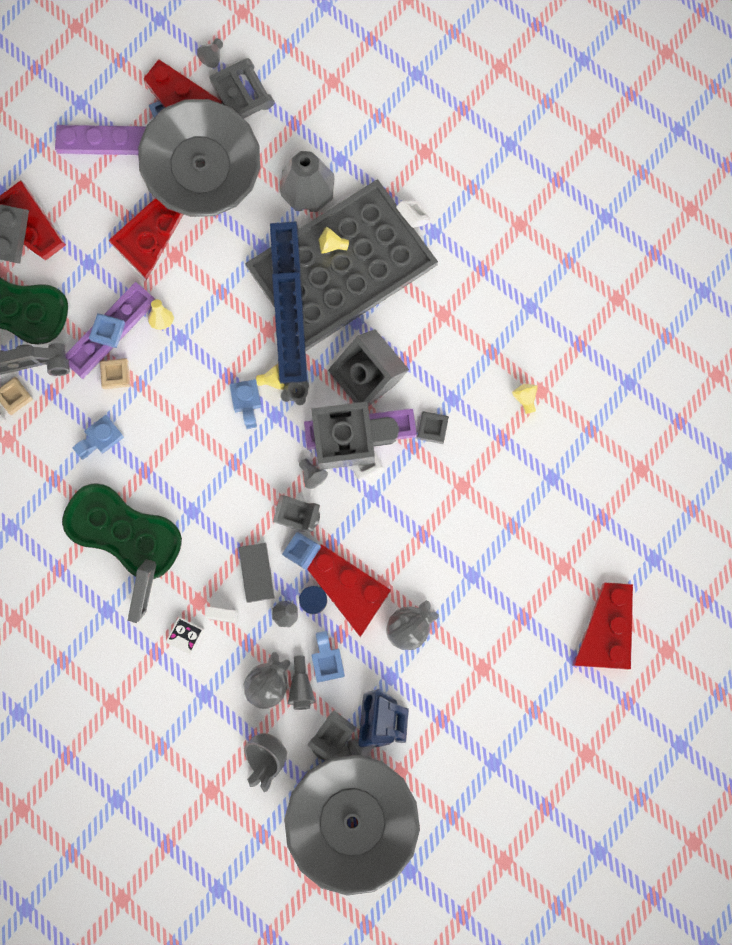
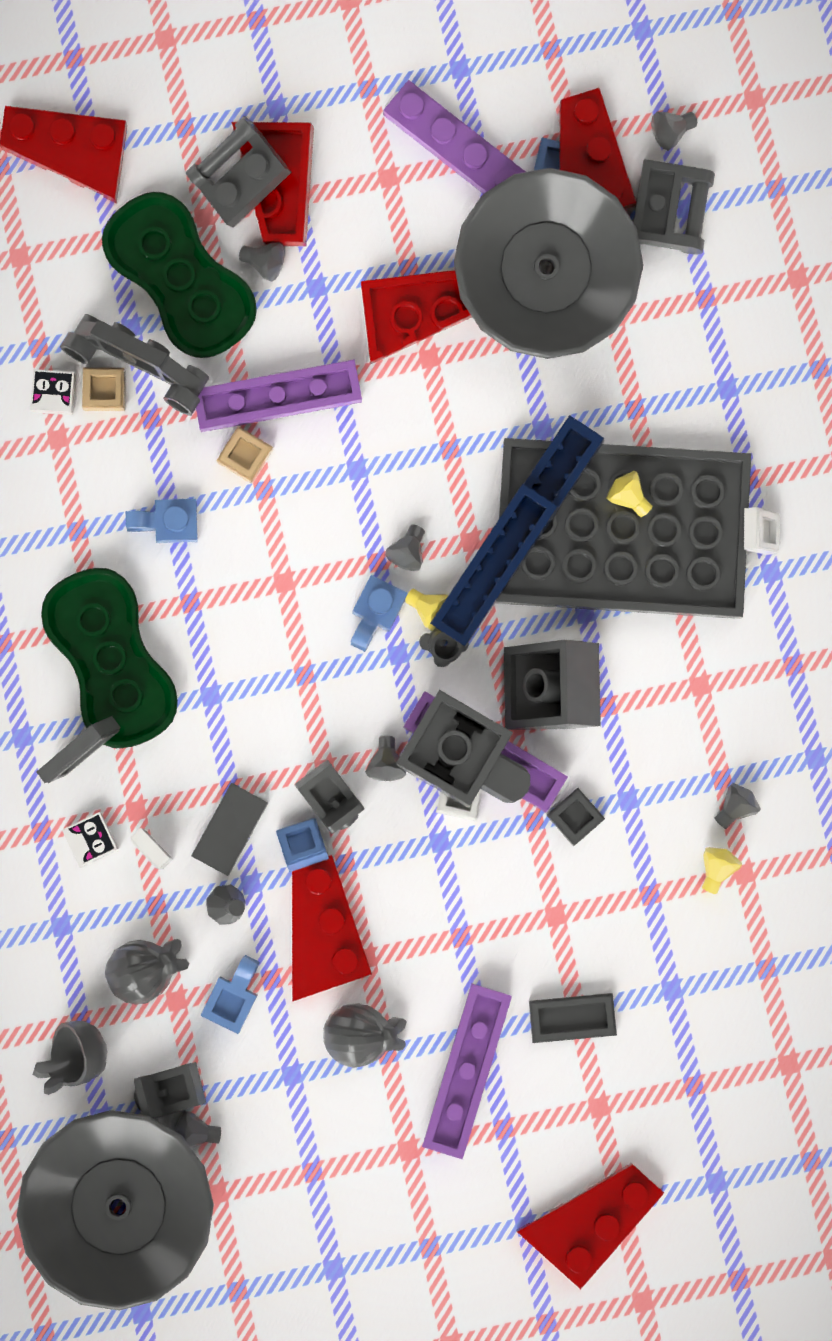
camera: 35 degrees right, 5 degrees up
medium blue tile [89,313,125,348] -> none
light yellow rock [148,299,174,330] -> none
dark grey cone [280,151,335,212] -> none
dark grey cone [287,655,316,710] -> none
dark blue tile [299,586,327,615] -> none
dark blue piece [358,689,409,747] -> none
none -> dark grey rock [239,242,285,282]
none -> dark grey rock [385,524,425,571]
none -> medium lavender plate [422,983,512,1160]
none -> dark grey tile [528,993,617,1043]
none -> dark grey rock [714,782,761,829]

